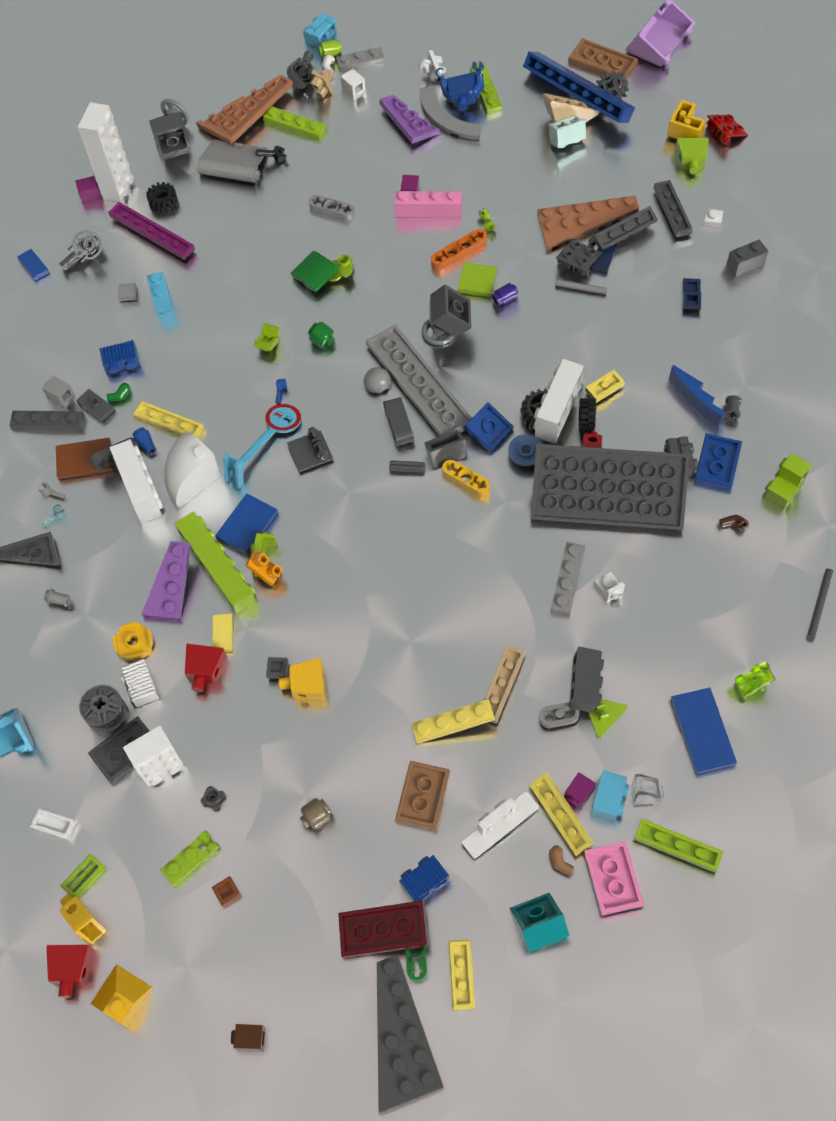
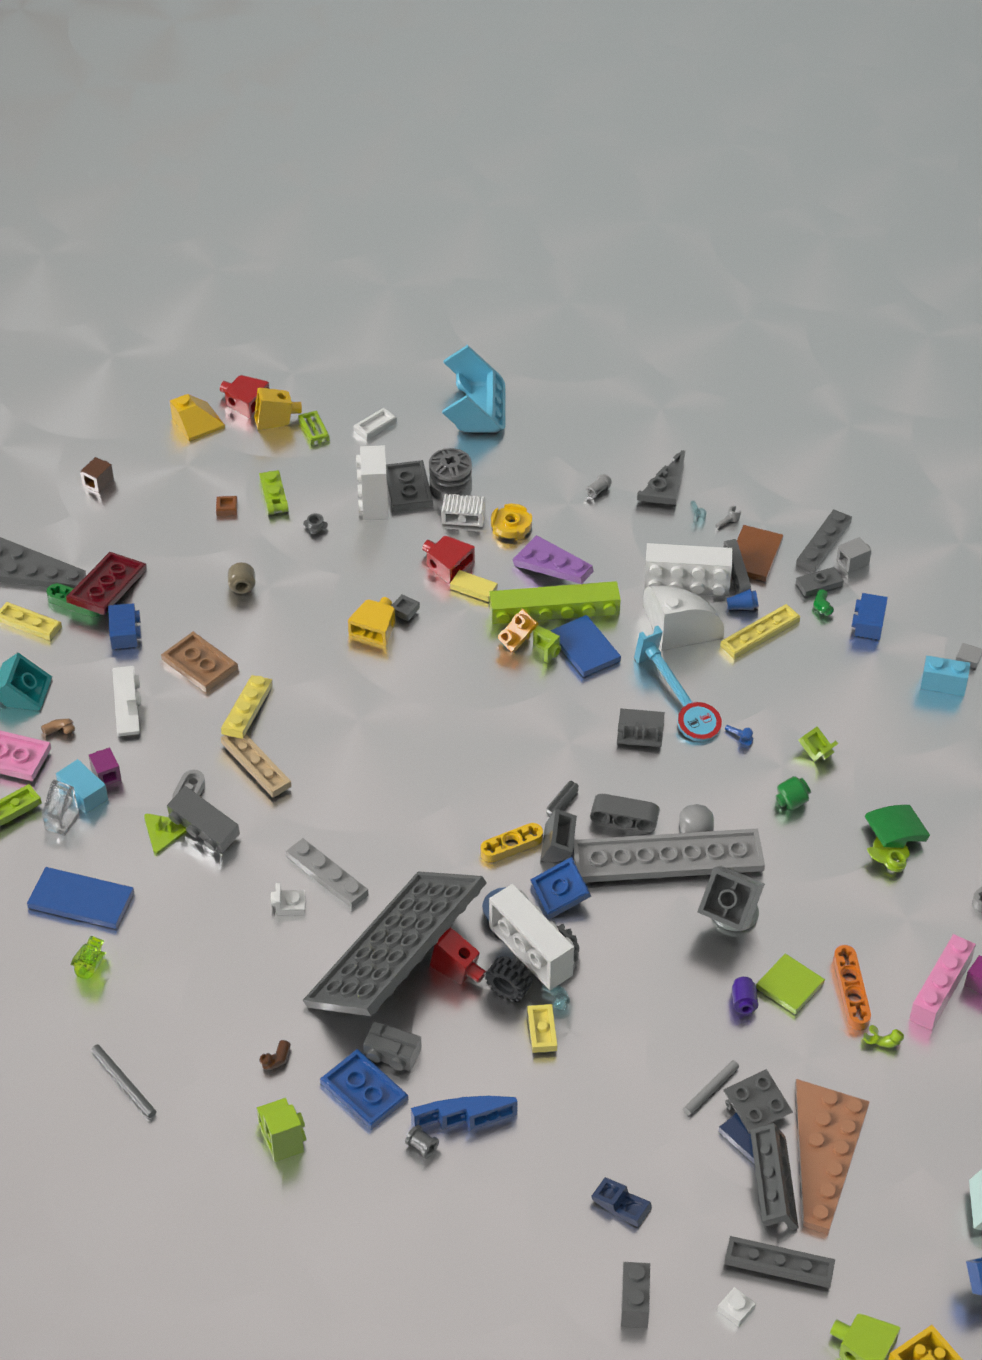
camera: 115 degrees right, 15 degrees down
light yellow plate [530,773,594,856] -> none

